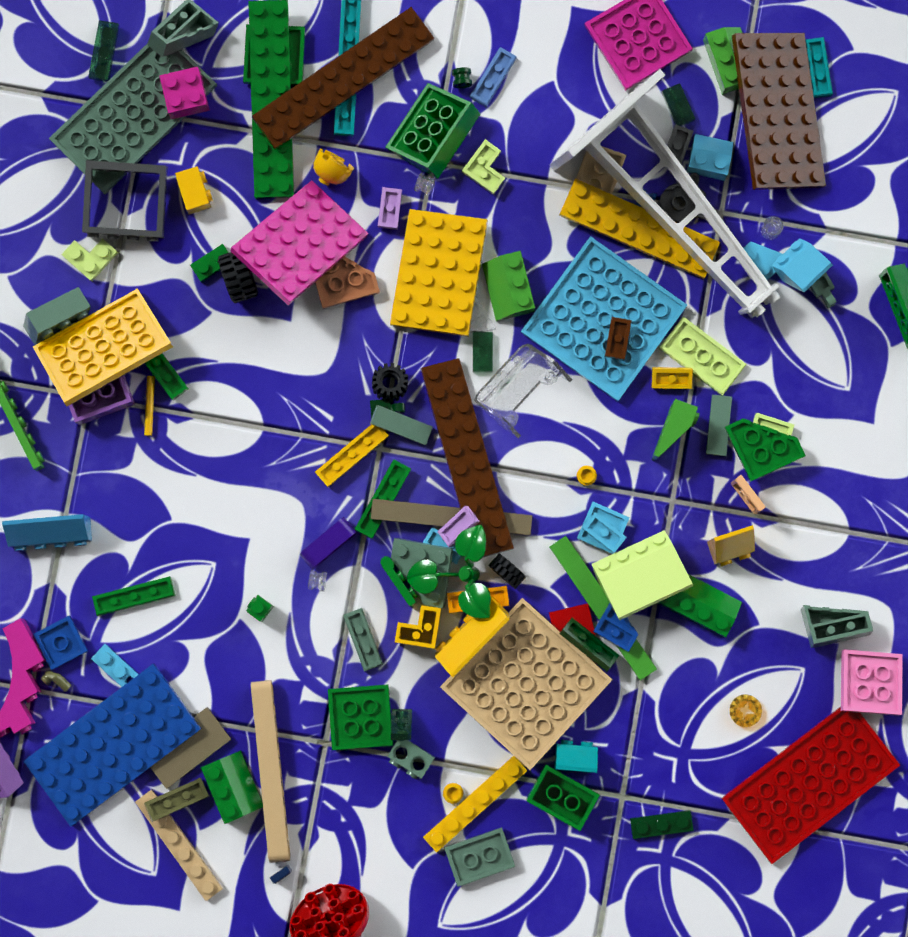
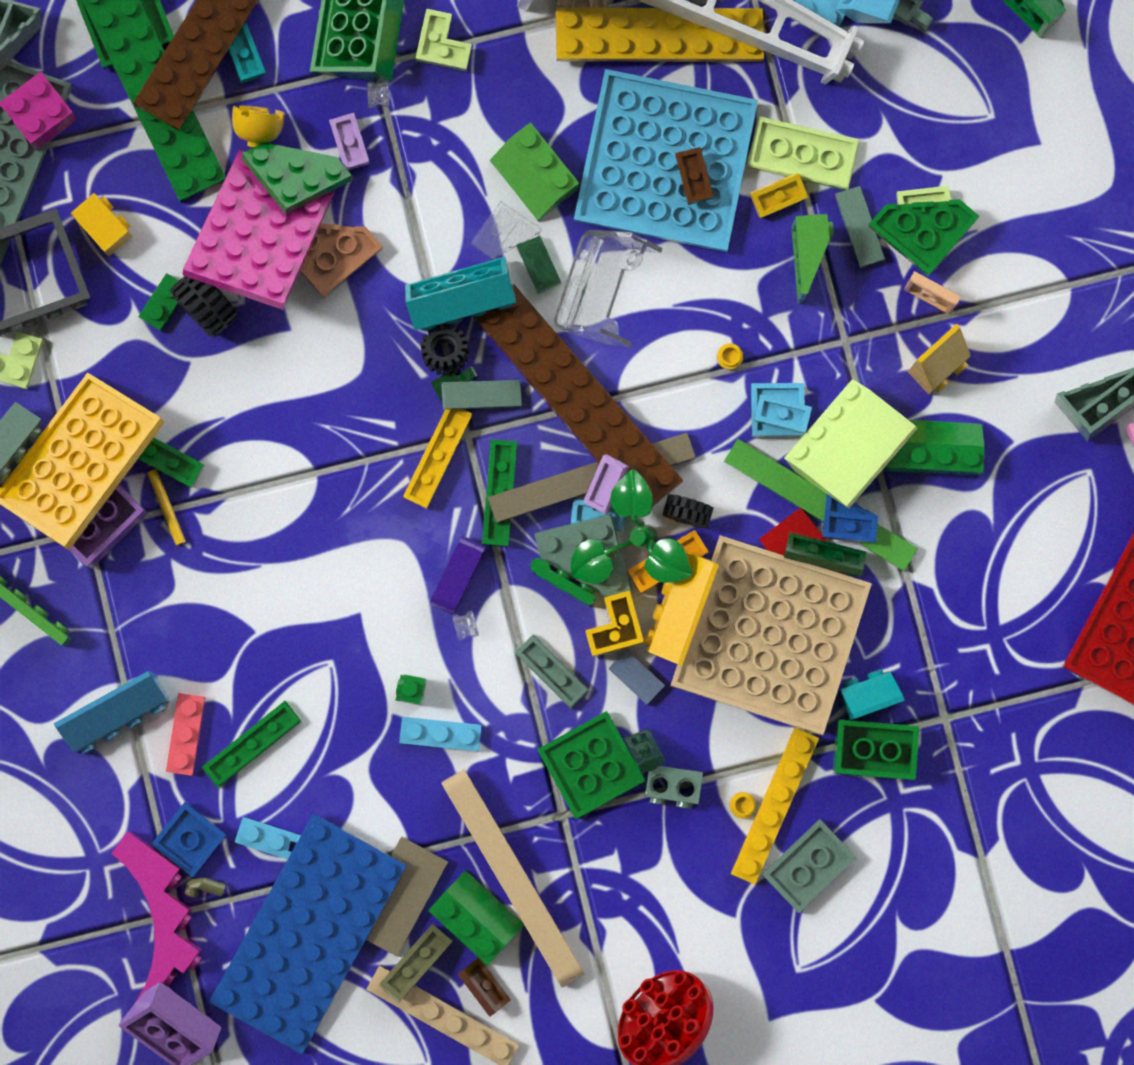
camera: 30 degrees left, 0 degrees up
dark blue tile [270,865,292,884] -> none
yellow plate [390,209,488,337] -> none
dark green plate [630,810,694,839] -> none
clear yellow gear [730,694,762,727] -> none
none -> coral plate [166,693,206,776]
none -> green plate [242,143,351,214]
none -> medium azure plate [399,717,482,751]
none -> teal slope [405,257,516,331]
none -> reddish brown plate [457,957,511,1017]
none -> sand blue tile [608,649,665,705]

